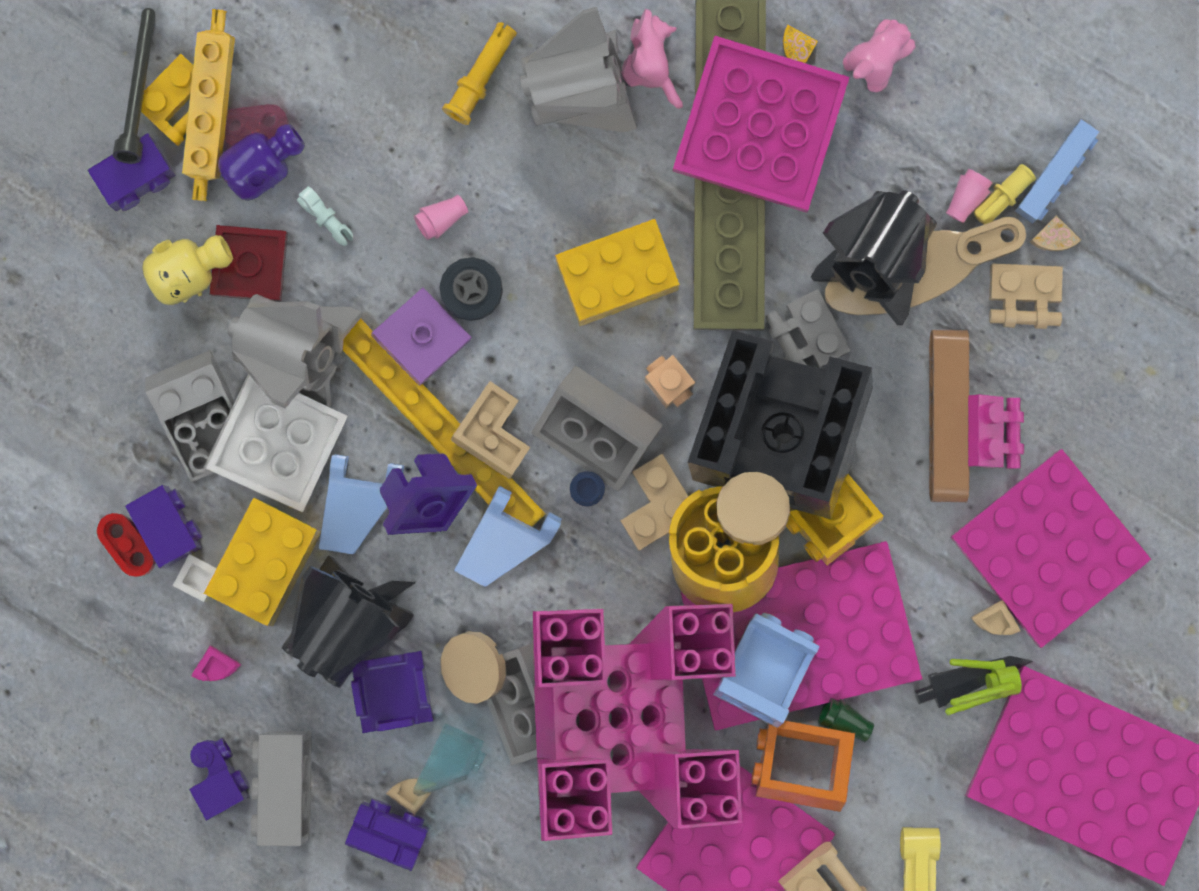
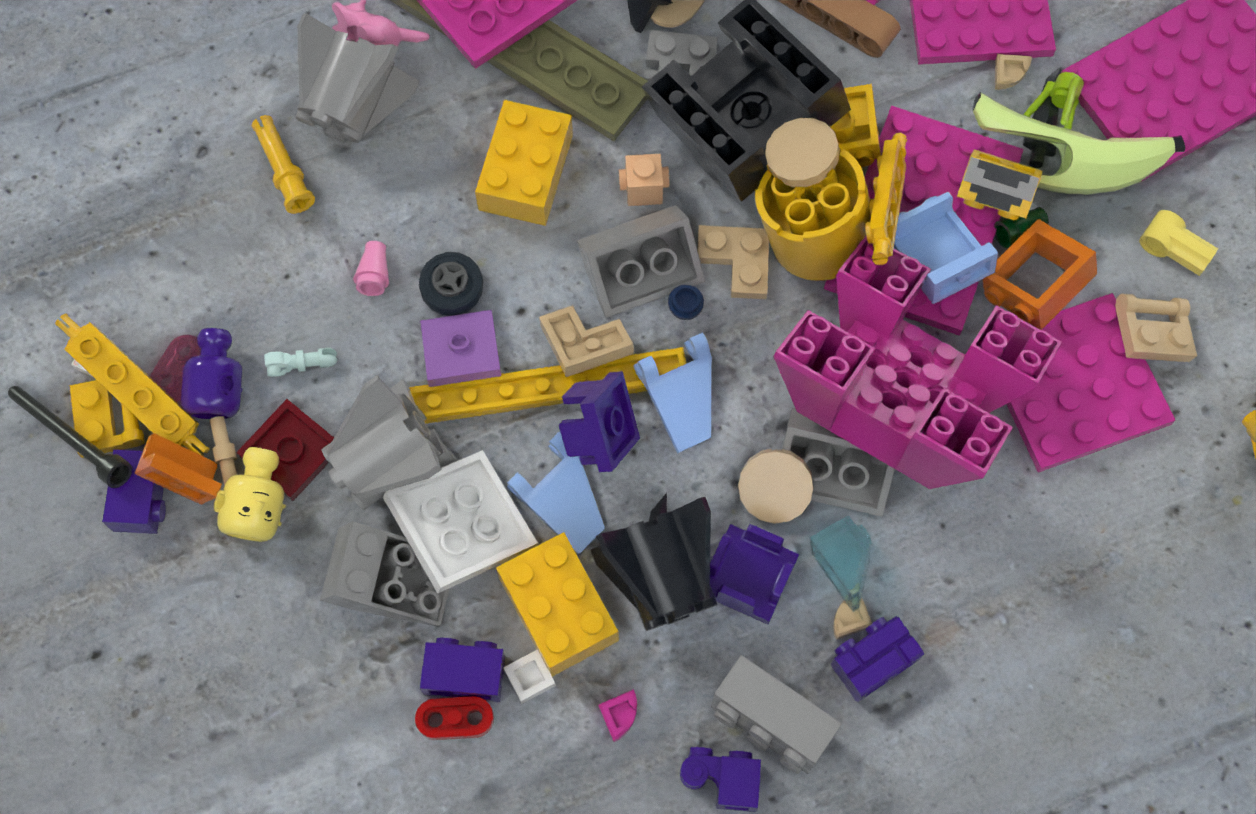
camera: 55 degrees left, 15 degrees down
none -> orange panel [135,433,222,505]
none -> tan bar [209,416,237,486]
none -> yellow plate [865,133,907,265]
none -> brick [957,149,1043,220]
none -> yellowish green piece [972,92,1186,195]

